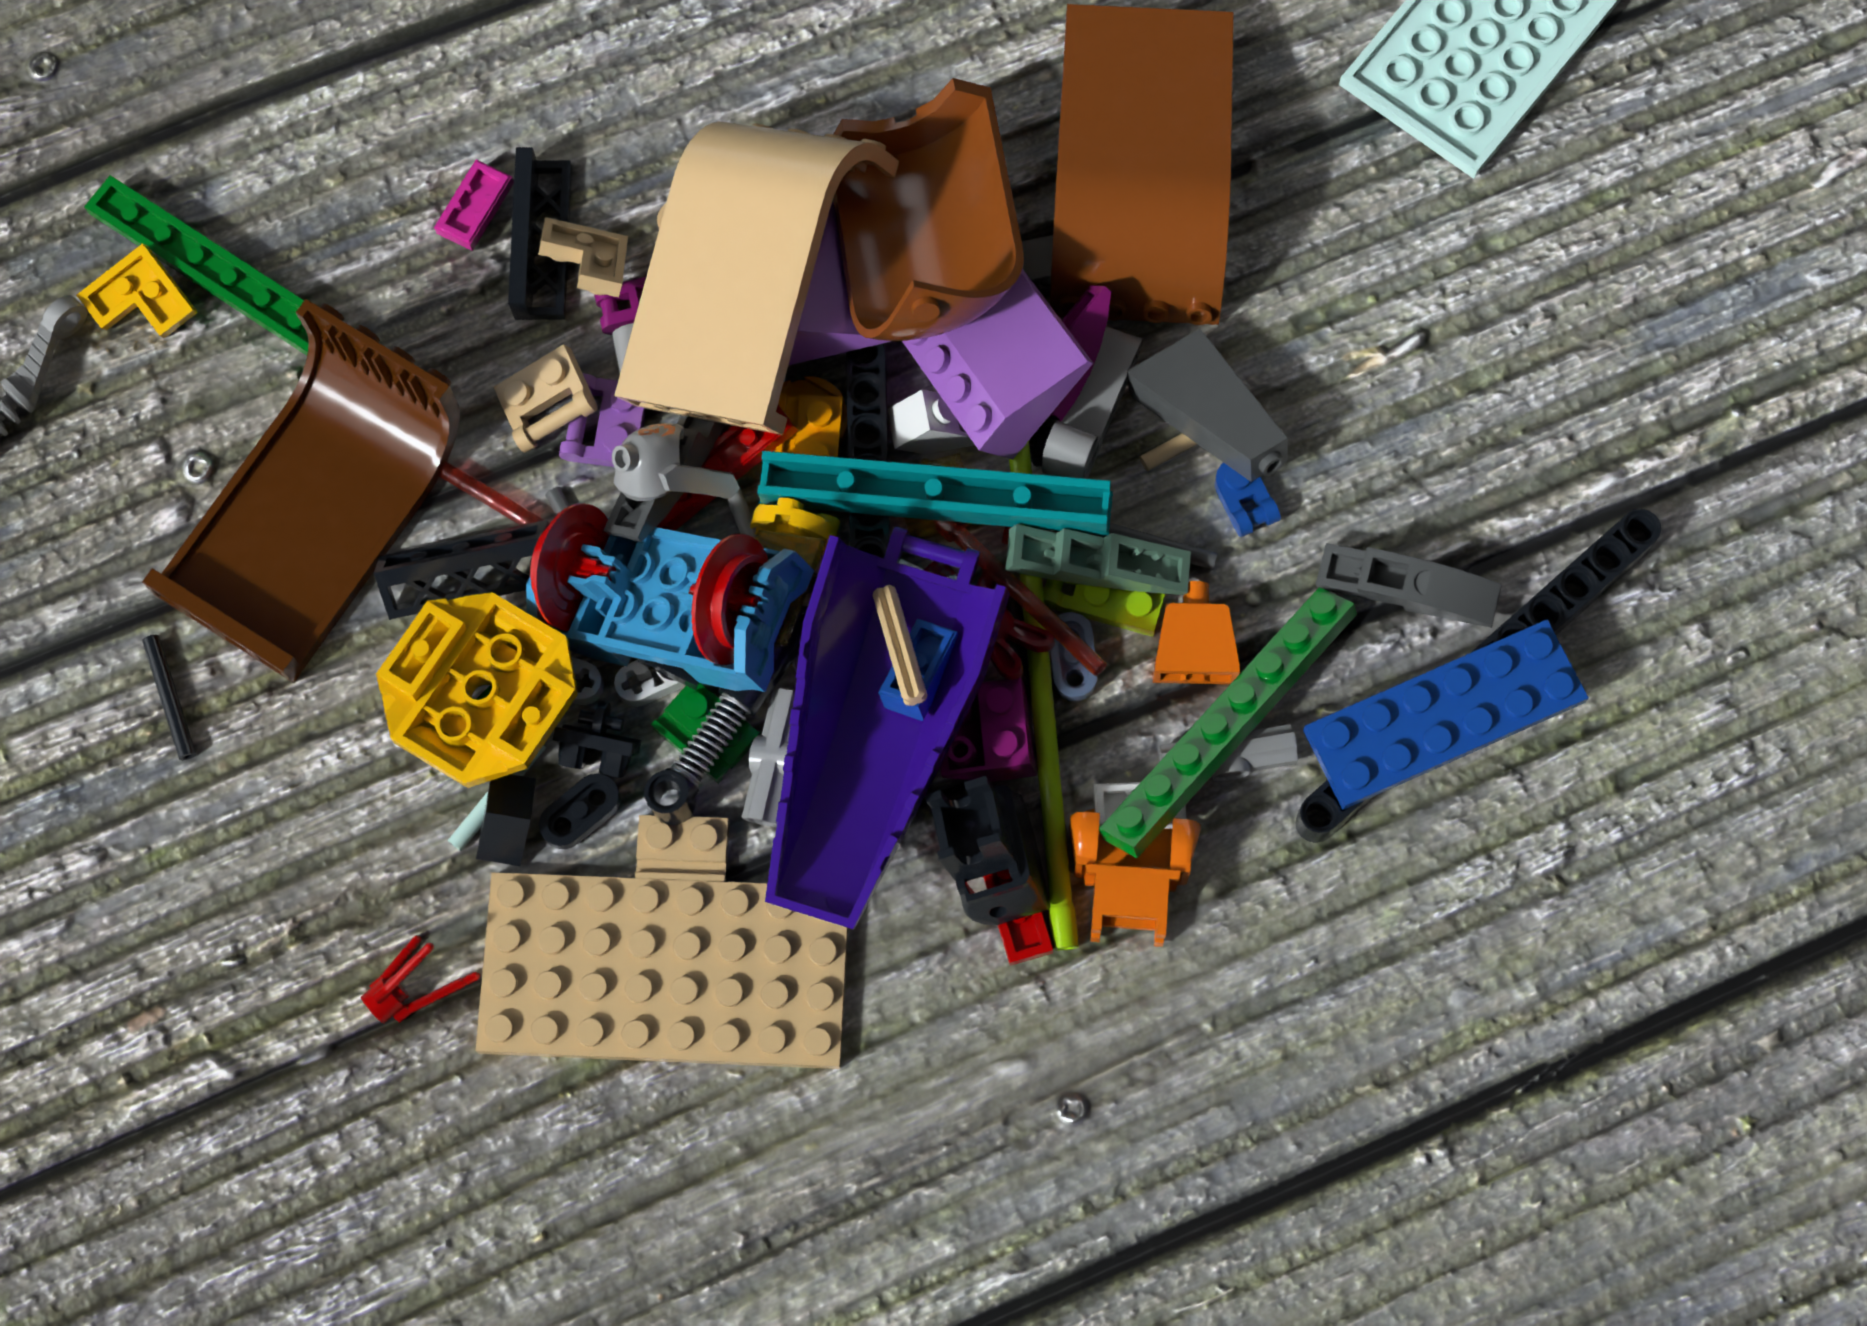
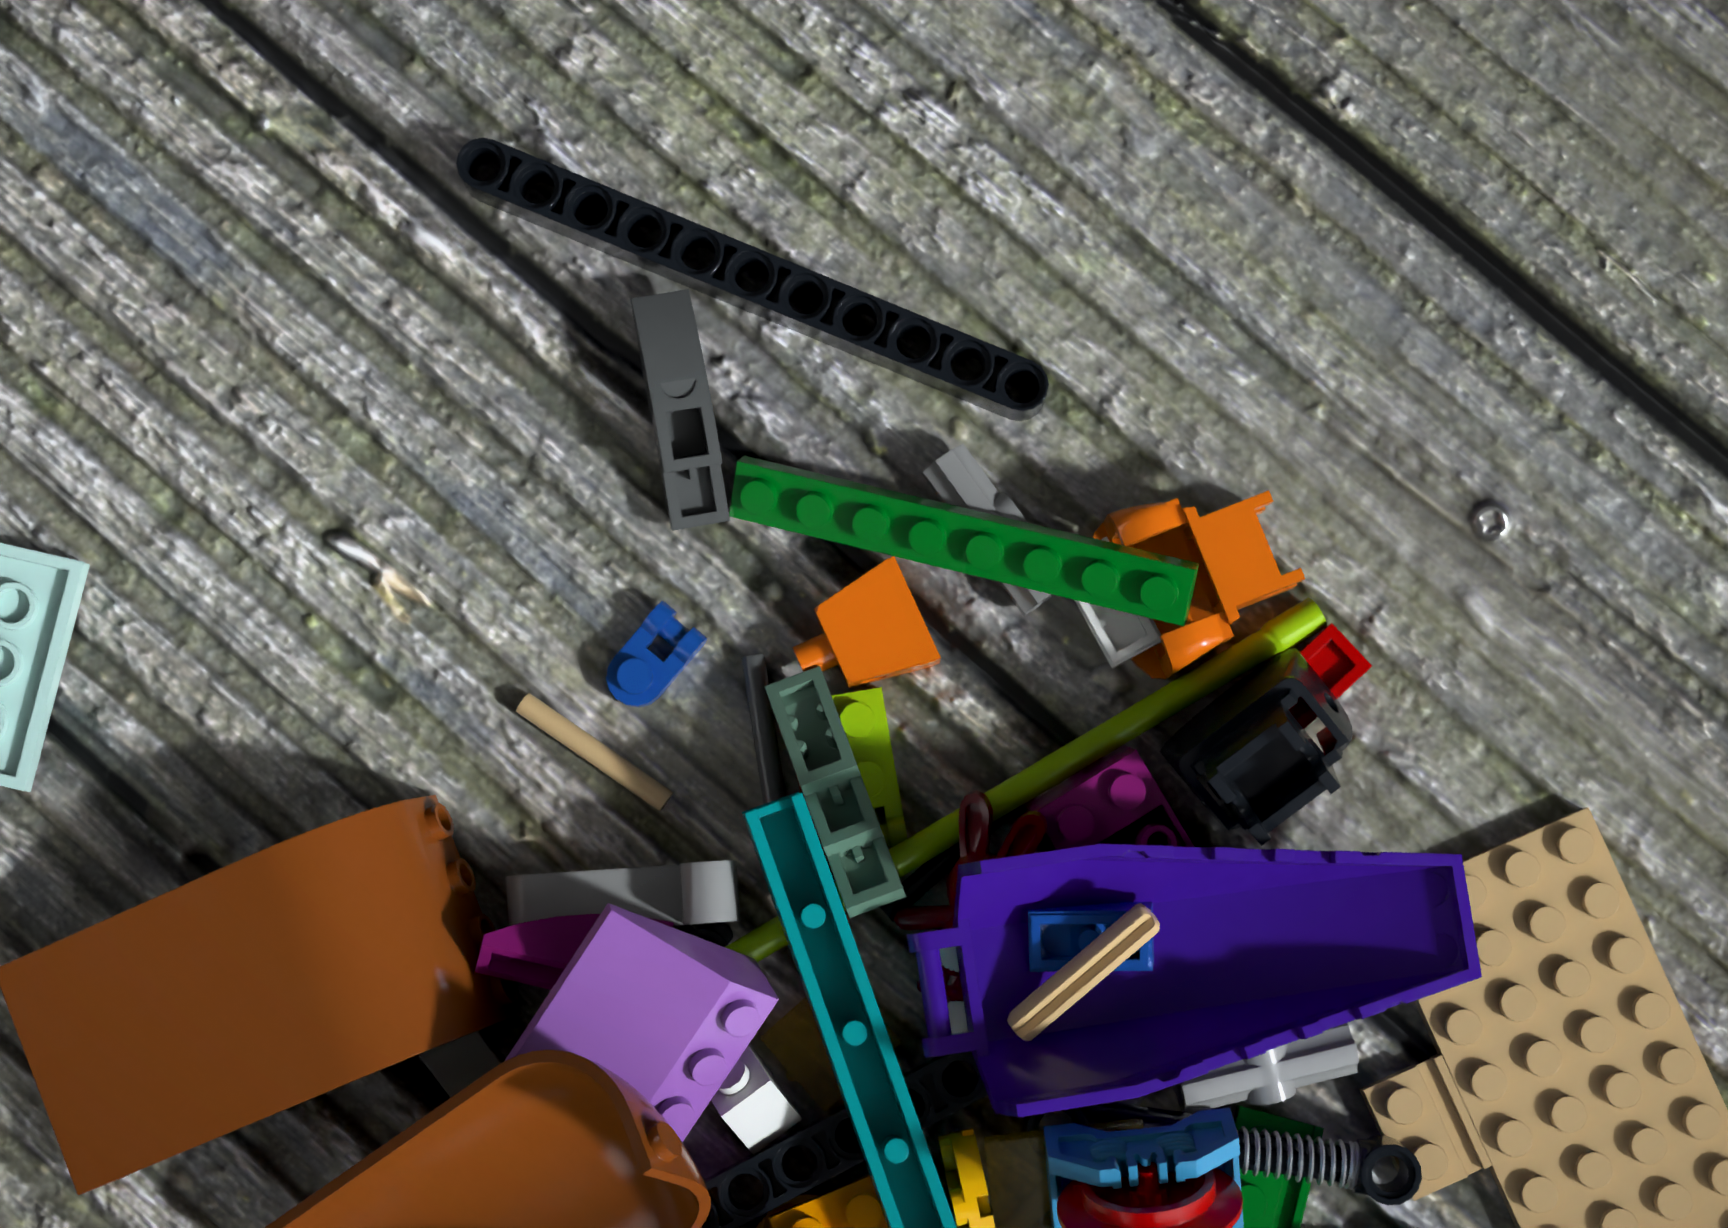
camera: 120 degrees left, 10 degrees up
clear red bar [932,520,1107,676] -> none
sand blue plate [1049,612,1097,701] -> none
dark grey slope [1127,329,1288,482] -> none
blue plate [1303,619,1589,810] -> none

